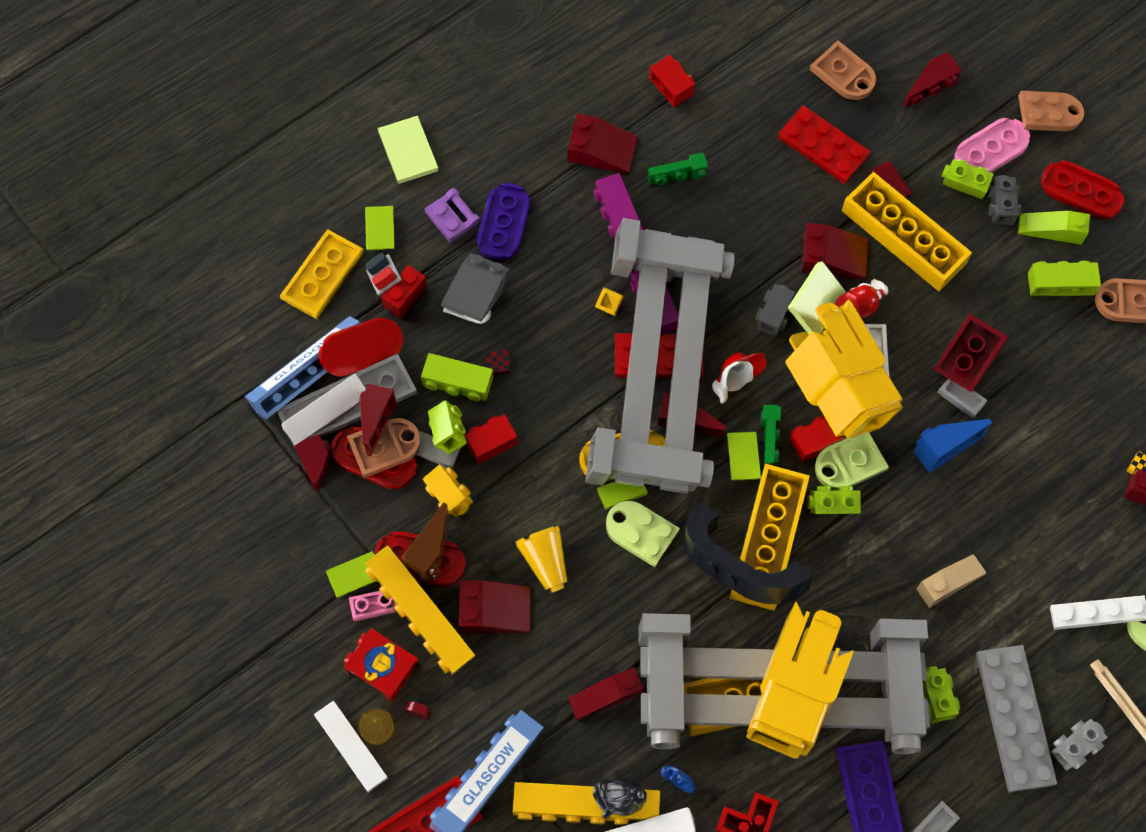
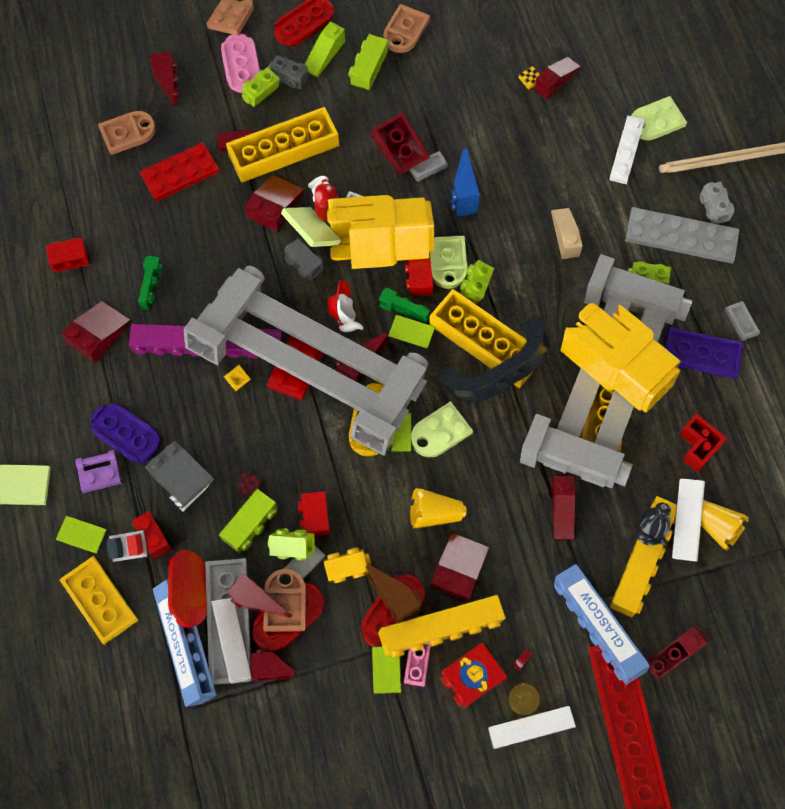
camera: 65 degrees left, 0 degrees up
blue gear [660,766,696,793] -> none

